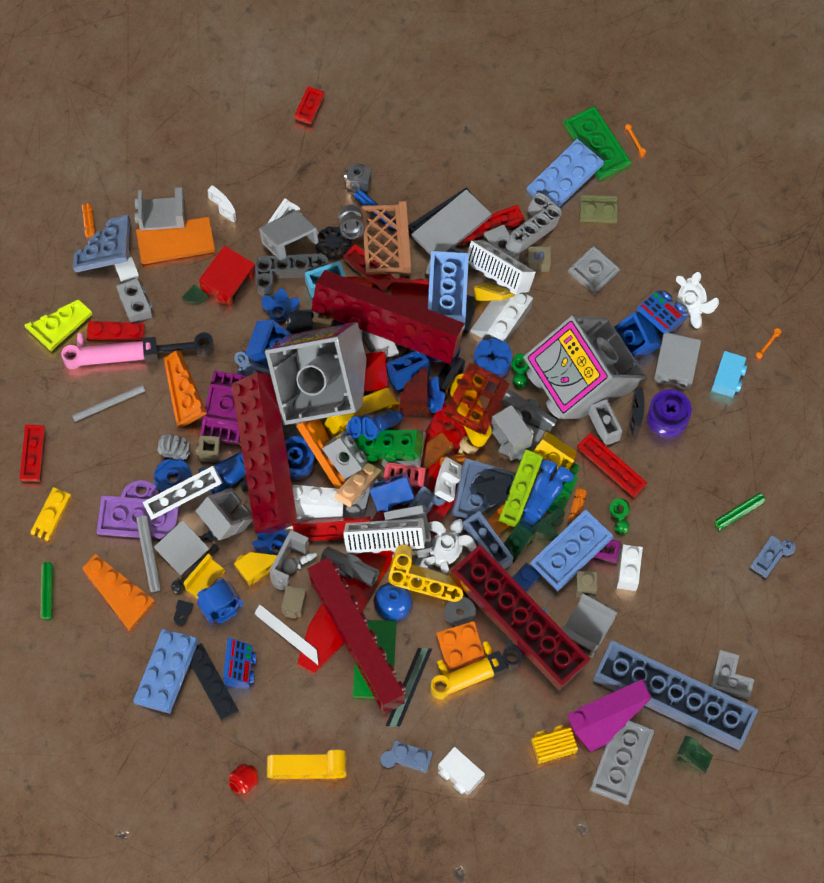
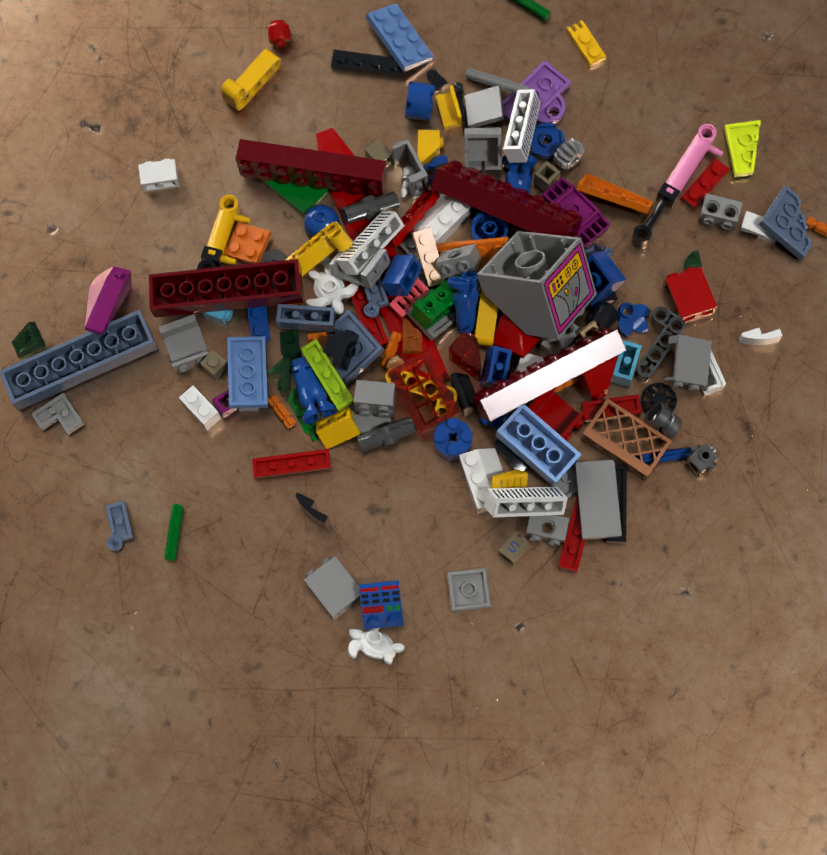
camera: 135 degrees right, 5 degrees up
red plate [19,424,45,482] -> none
light grey bar [72,385,145,422] -> none
orange wing [82,554,155,632] -> none
light grey panel [135,187,185,231] -> none
orange tile [136,217,215,265] -> none
blue slope [223,638,257,689] -> none
white sticker [255,604,318,665] -> none
red plate [294,86,325,125] -> none
sand blue hinge [380,741,433,773] -> none
sticker [386,648,432,727] -> none
blue plate [427,376,445,413] -> none
white slope [434,457,462,502] -> none
light grey beam [506,193,562,255] -> none
green plate [512,353,530,388] -> none
light grey slope [523,315,648,419] -> none
medium blue plate [527,139,604,207] -> none
yellow brick [531,725,578,764] -> none
green tile [563,106,631,180] -> none
olive plate [580,195,617,223] -> none
light grey brick [588,399,623,446] -> none
light grey tile [590,720,655,805] -> none
green plate [609,499,630,534] -> none
blue slope [614,312,662,360] -> none
orange hinge [625,123,646,156] -> none
dark purple wheel [647,389,692,438] -> none
medium azure brick [711,351,748,398] -> none
orange hinge [756,328,781,359] -> none

